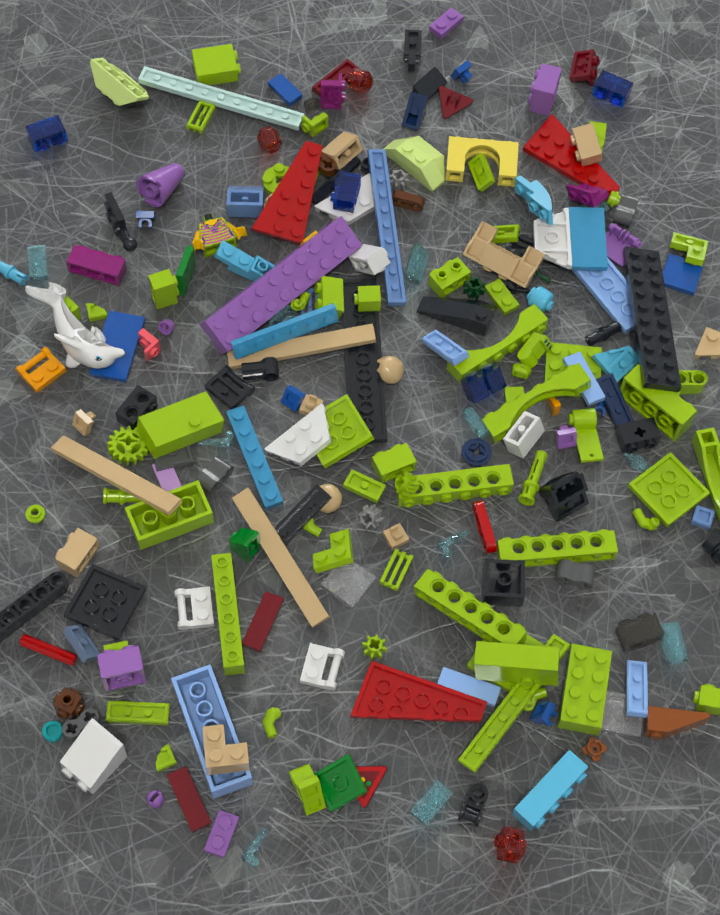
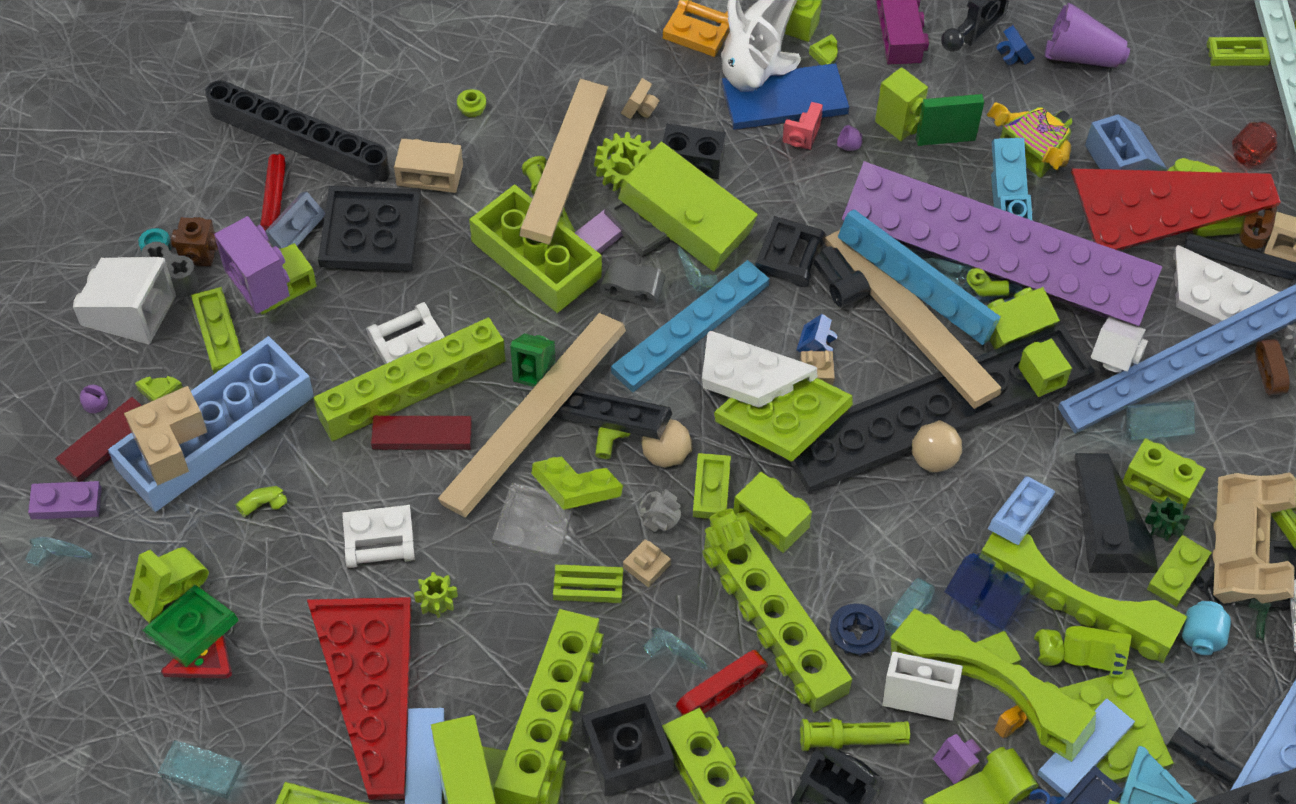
camera: 70 degrees right, 5 degrees down
clear blue piece [330,170,362,213] -> none

